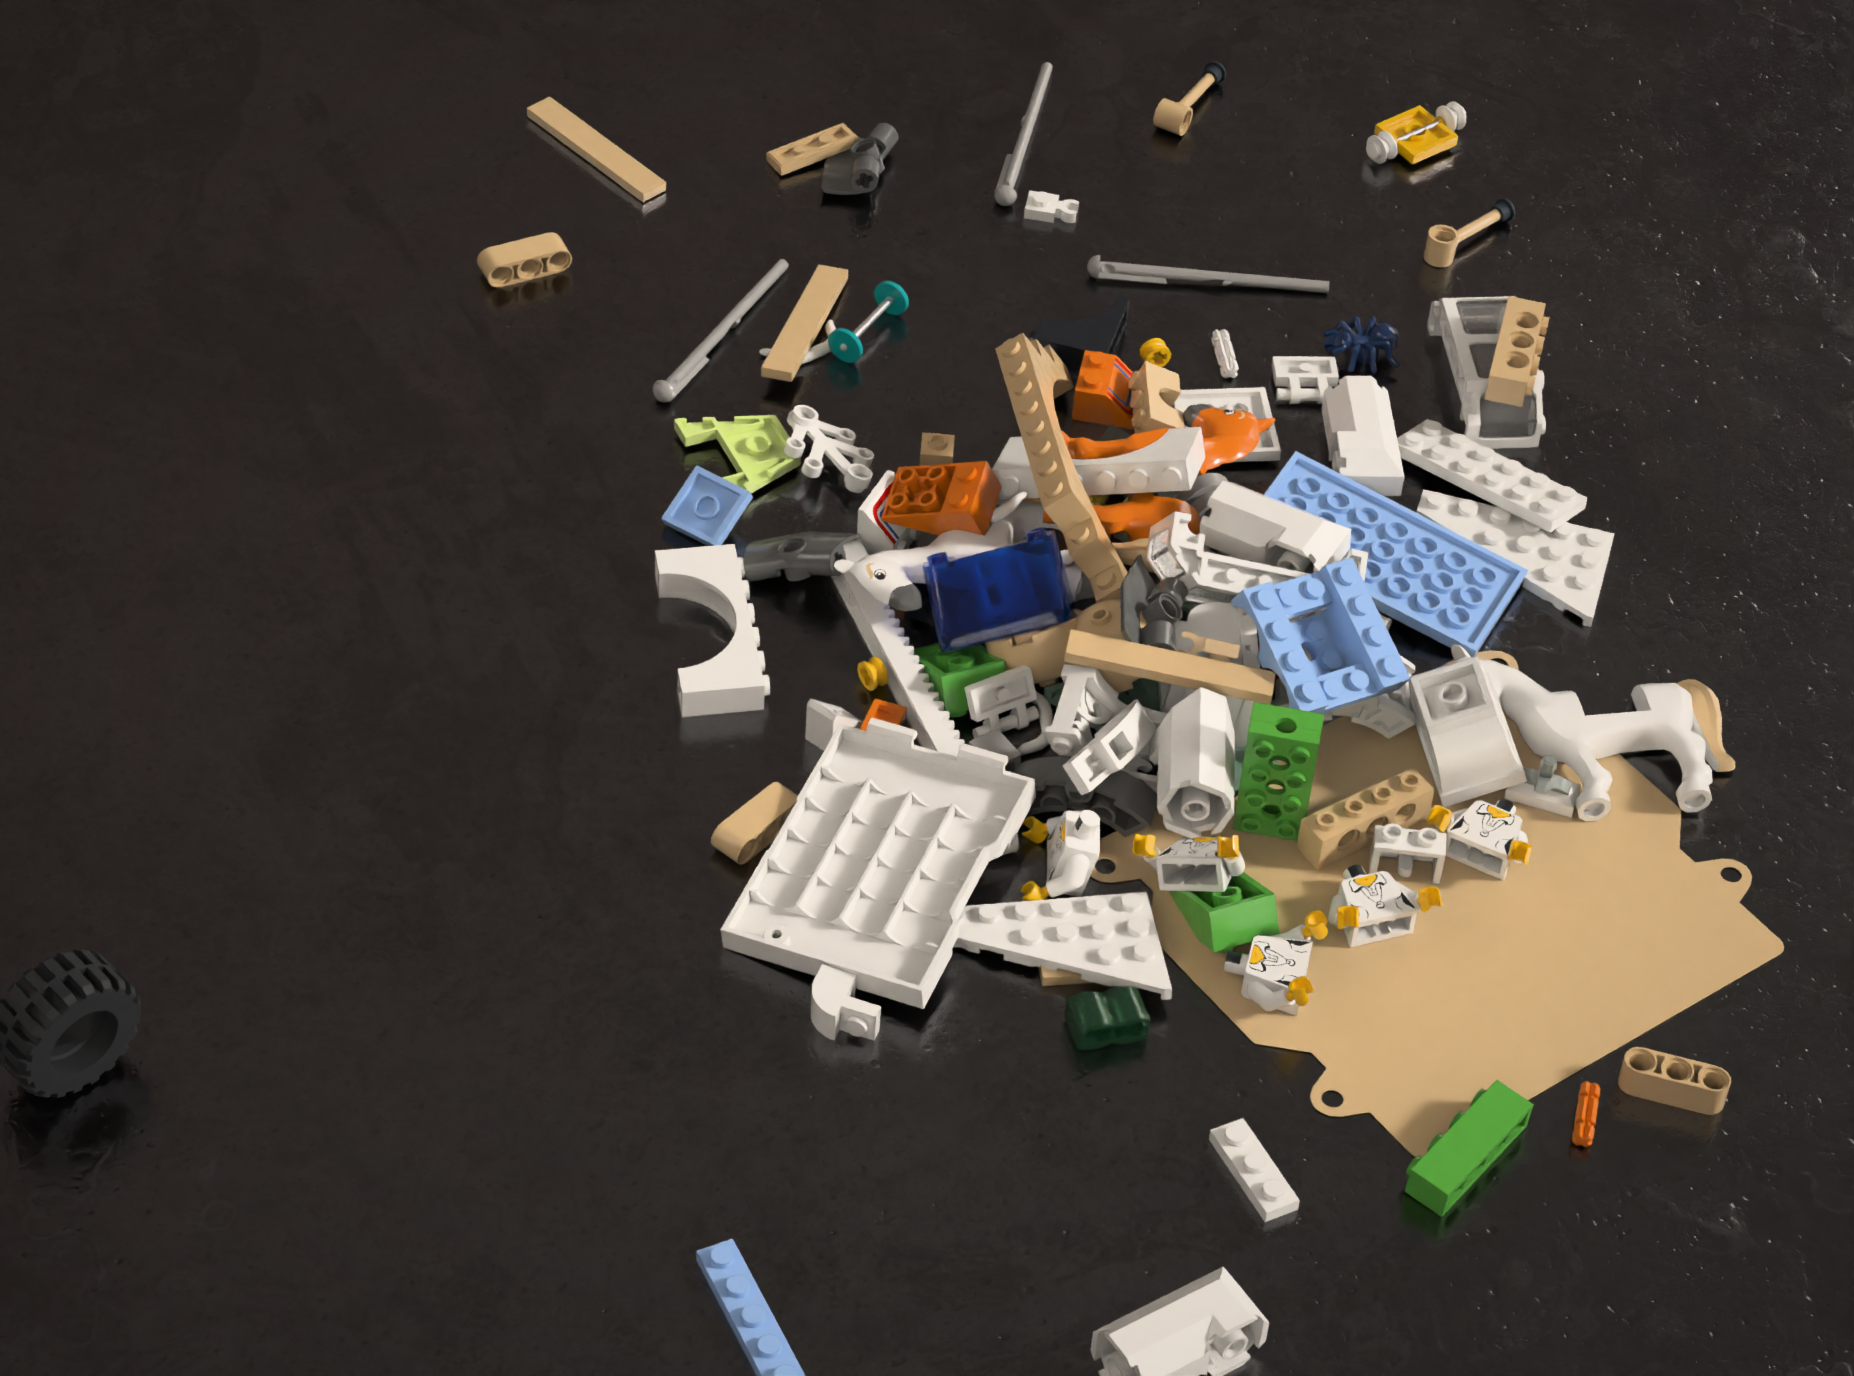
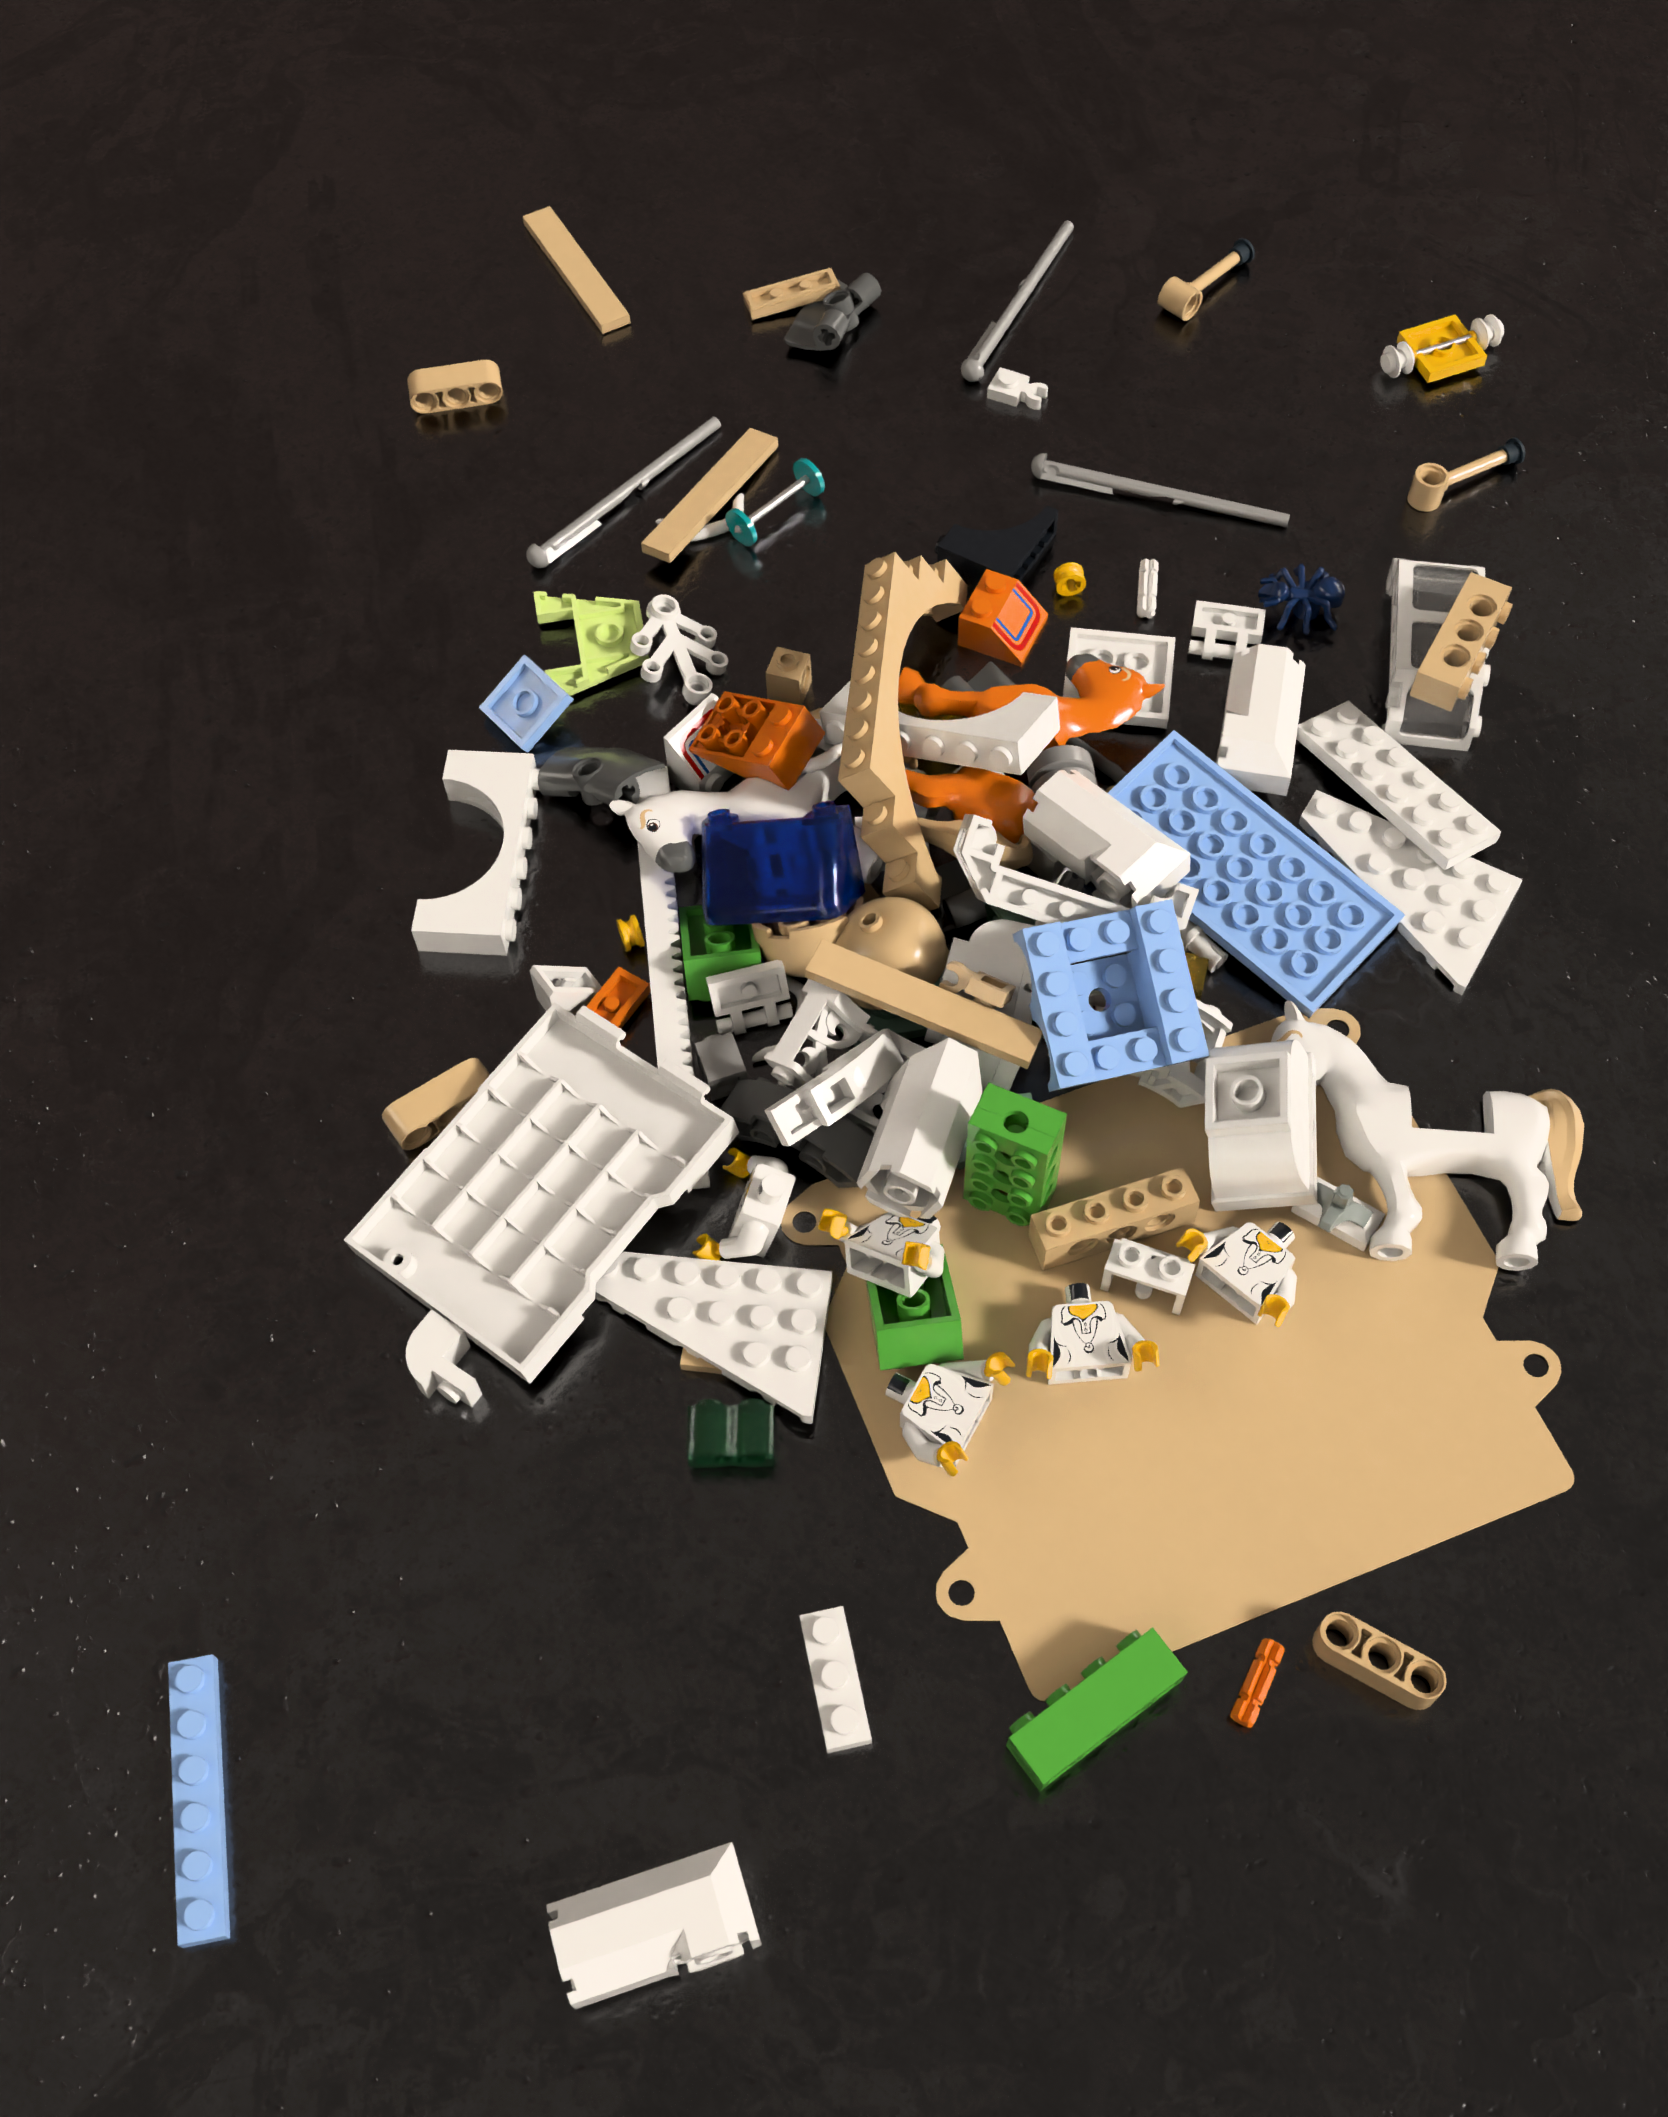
camera: 20 degrees right, 15 degrees up
dark grey panel [1120,554,1188,651] -> none
tan arch [1128,361,1185,434] -> none

